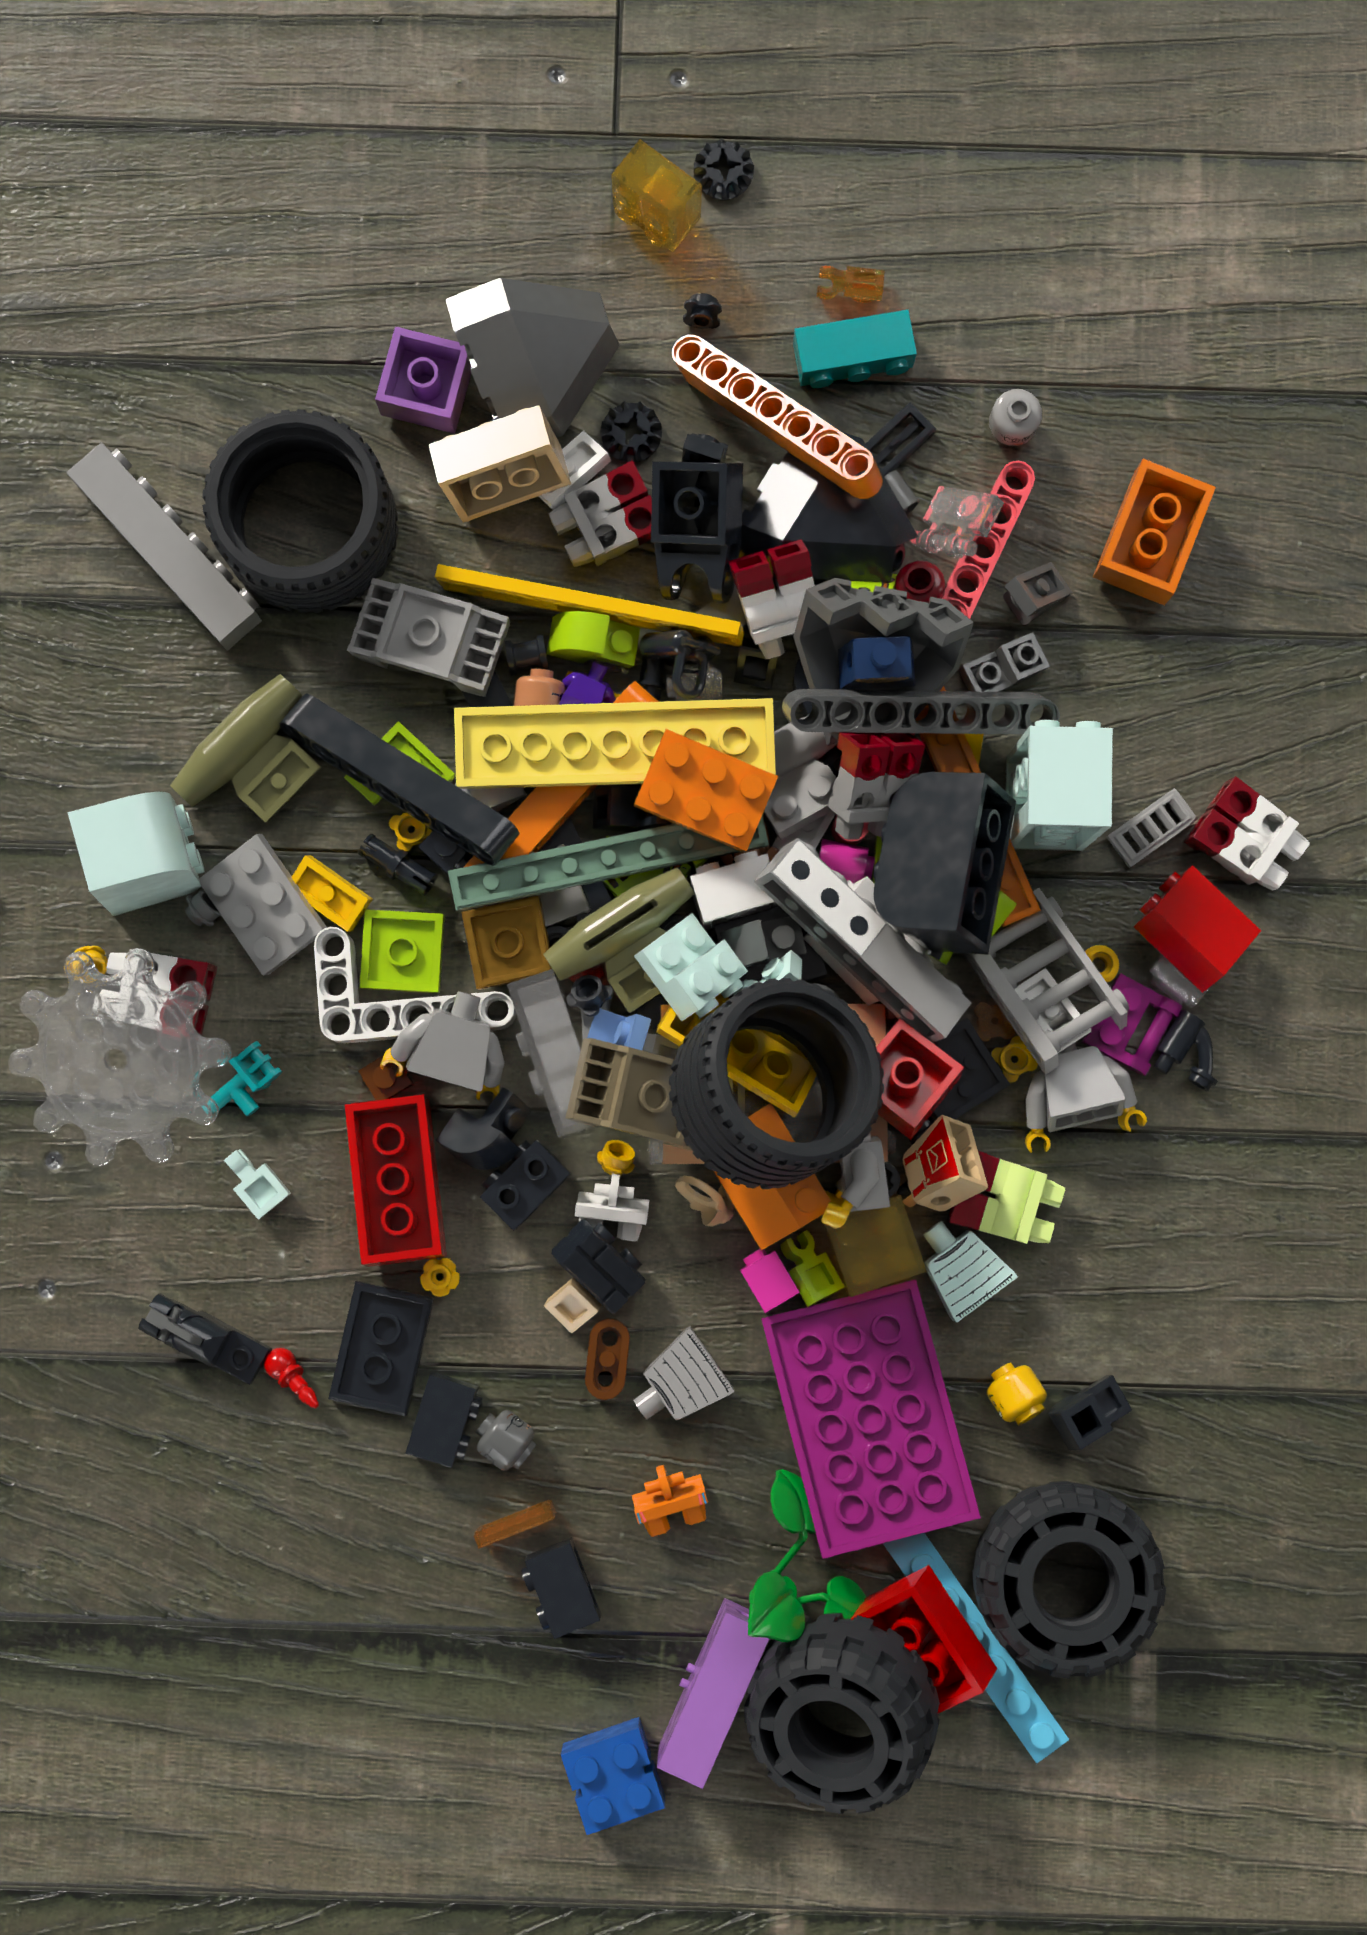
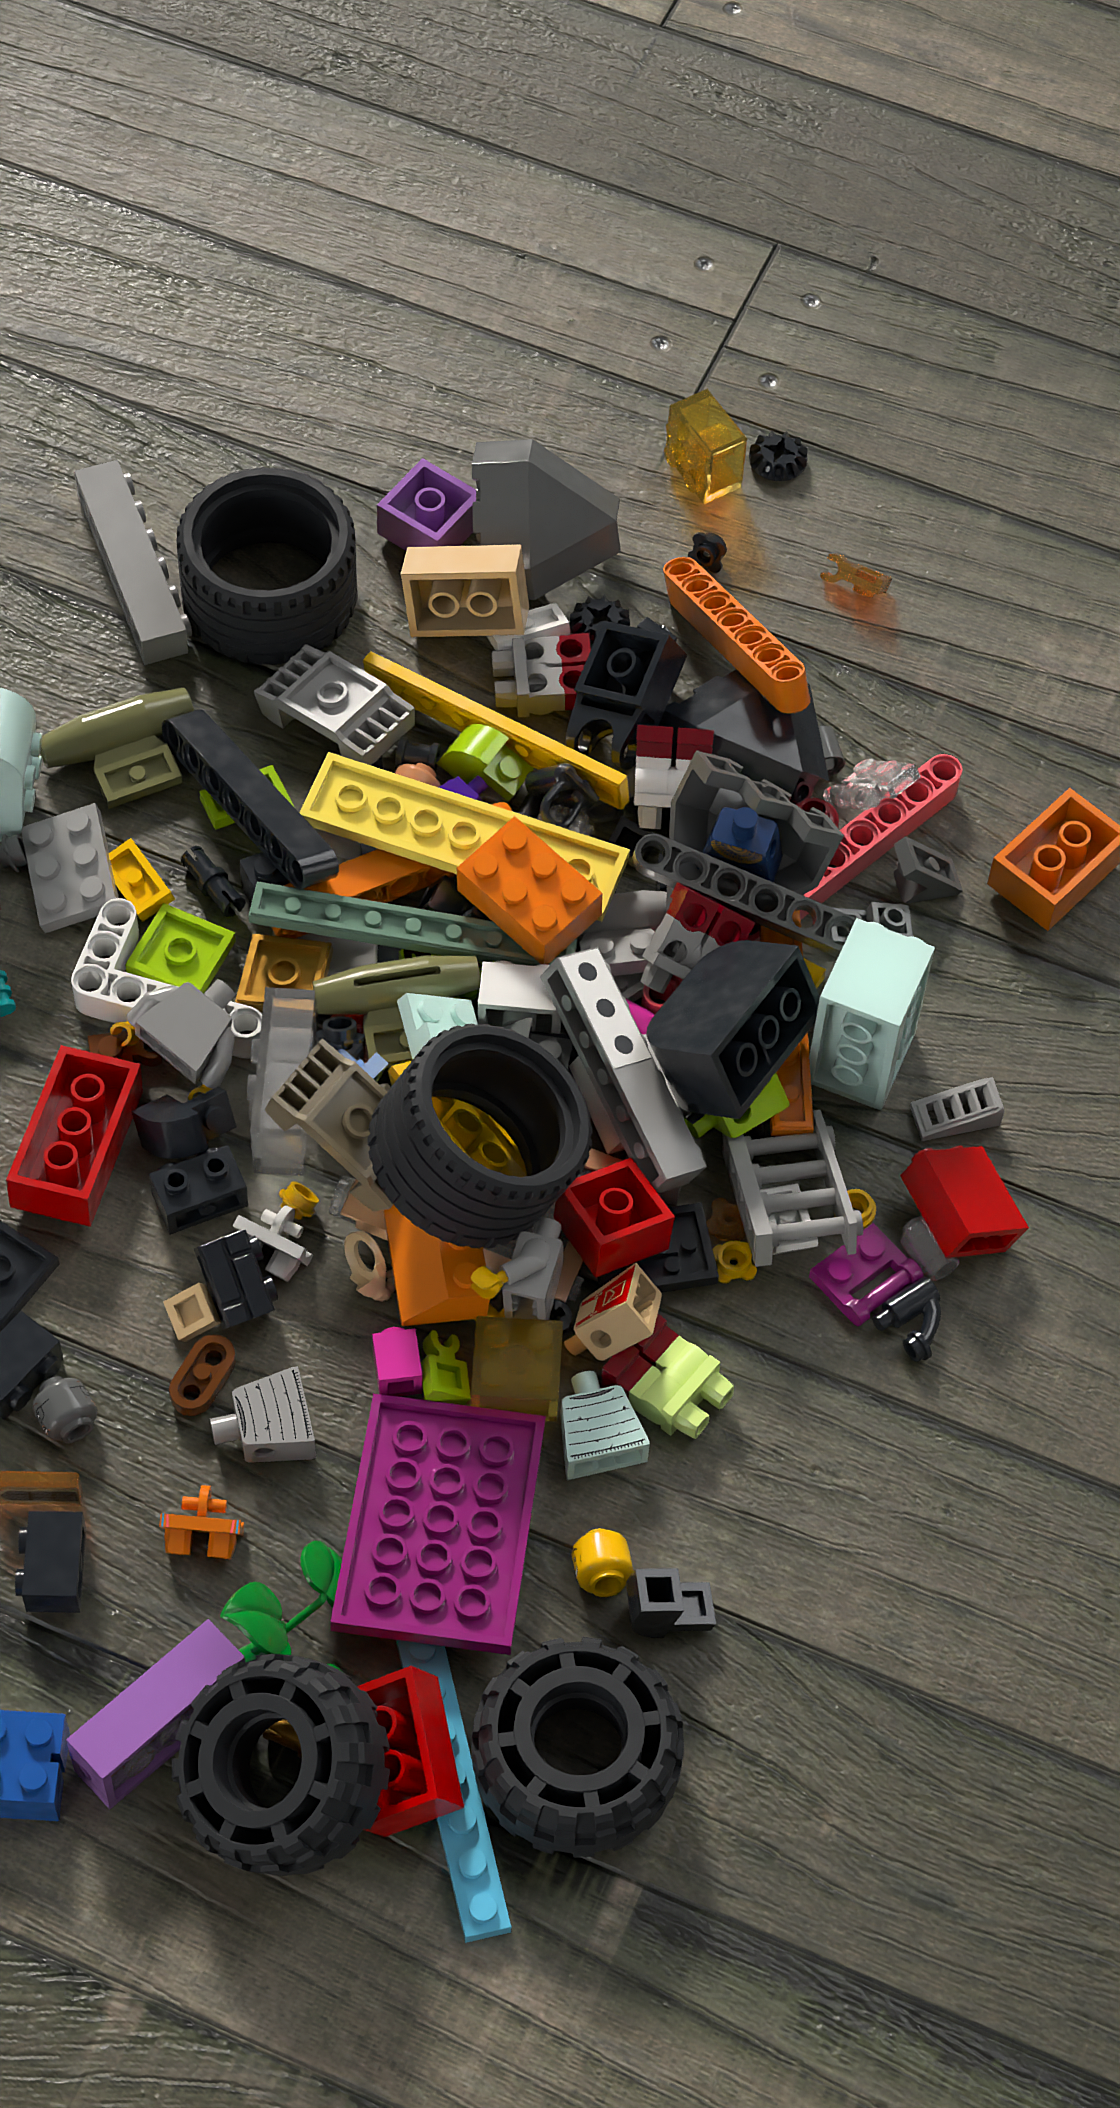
camera: 20 degrees right, 25 degrees down
yellow plate [389,813,432,852] -> none
yellow plate [420,1257,460,1297] -> none
teal brick [793,309,917,388] -> none
black tile [865,402,936,476] -> none
light grey head [989,389,1042,446] -> none
light grey torso [1025,1043,1147,1153] -> none
white hips [1184,776,1310,890] -> none

